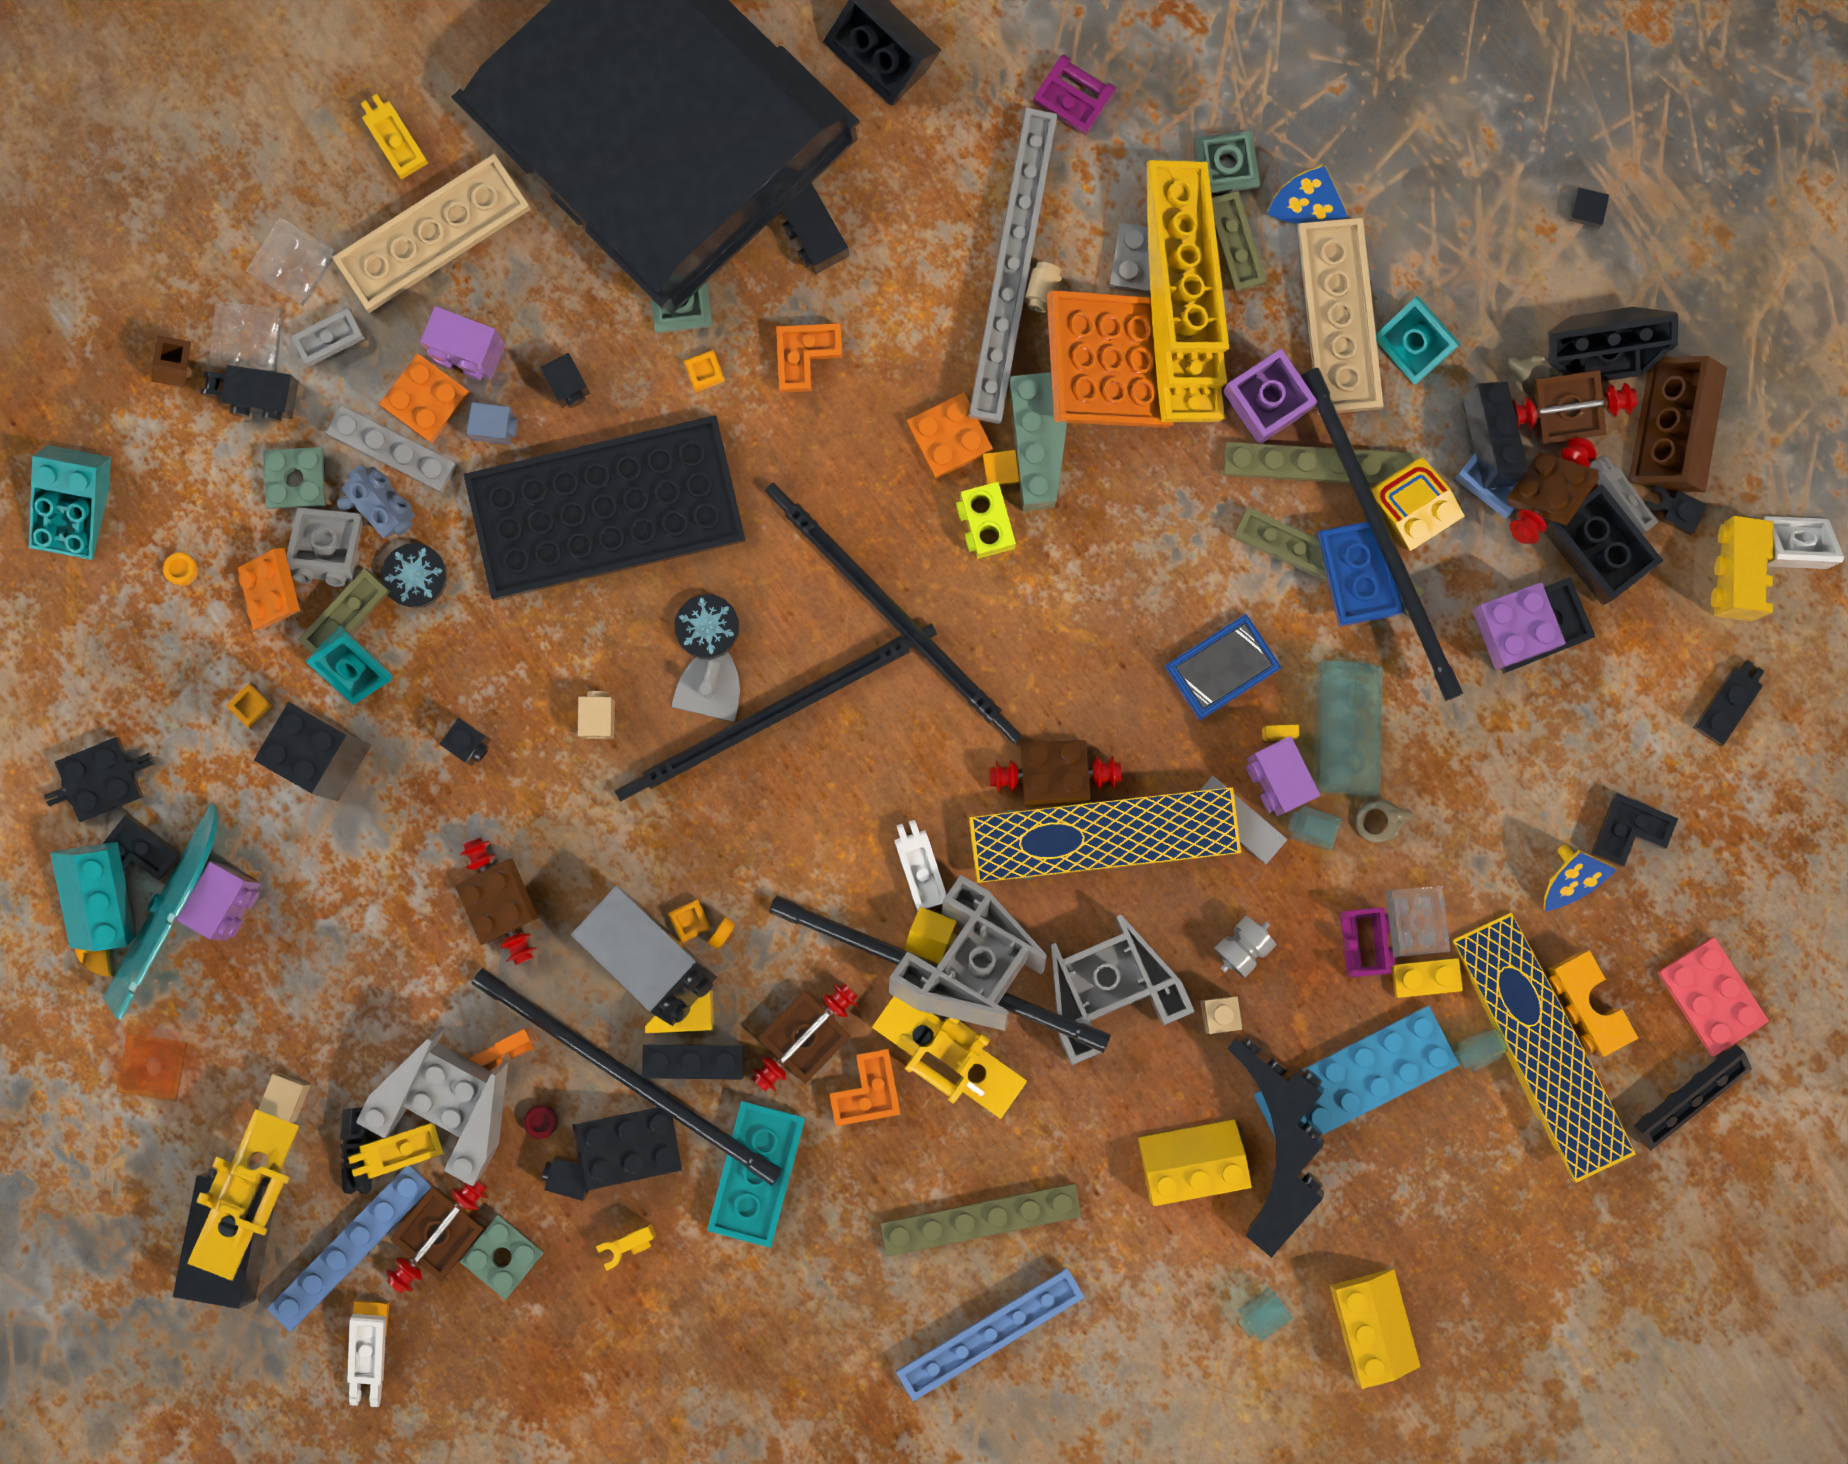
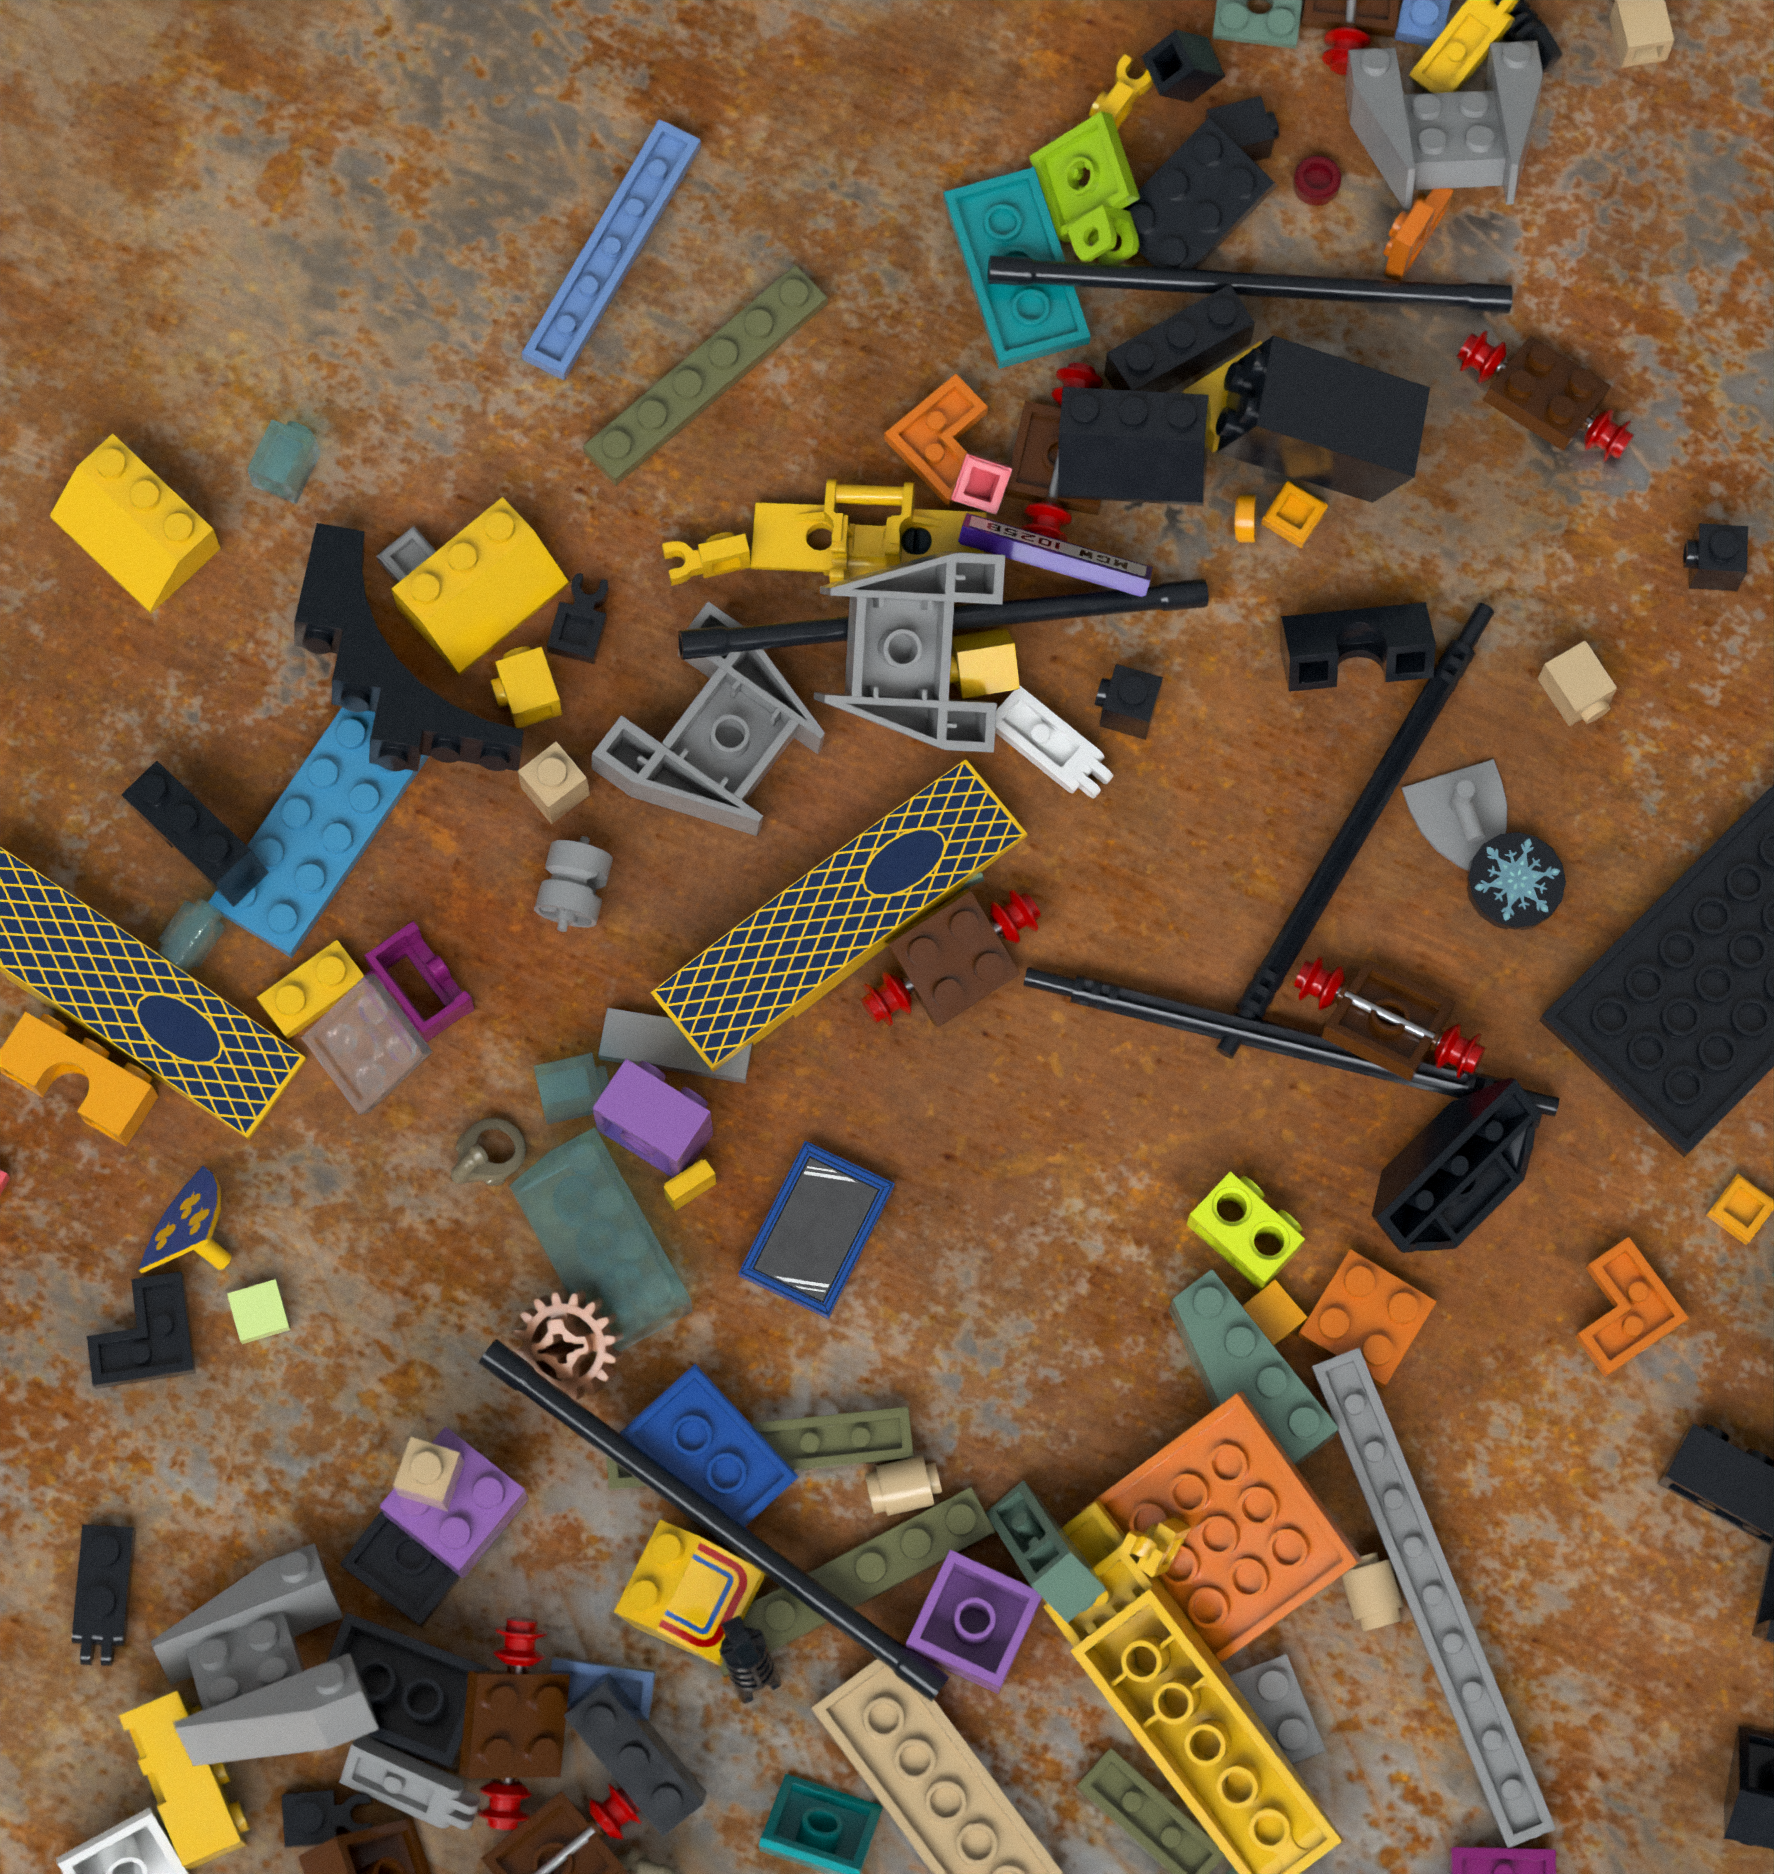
camera: 150 degrees right, 10 degrees down
none -> black arch [121,761,269,907]
none -> light grey wedge [151,1543,379,1766]
none -> yellowish green tile [227,1279,291,1344]
none -> light grey tile [377,526,436,583]
none -> tan brick [393,1436,464,1511]
none -> yellow brick [490,647,562,729]
none -> nougat gear [513,1289,624,1400]
none -> black plate [546,573,609,664]
none -> yellow plate [662,532,751,586]
none -> black hinge [719,1615,781,1703]
none -> tan brick [865,1455,942,1516]
none -> coral slope [950,453,1012,515]
none -> tile [958,513,1153,597]
none -> sand green slope [986,1480,1107,1623]
none -> lime plate [1029,111,1140,265]
none -> black slope [1058,387,1211,506]
none -> black brick [1094,664,1163,740]
none -> yellow plate [1119,1517,1191,1578]
none -> black brick [1141,29,1226,103]
none -> black arch [1280,602,1436,692]
none -> reddish brown plate [1294,956,1486,1082]
none -> black wedge [1371,1077,1542,1253]

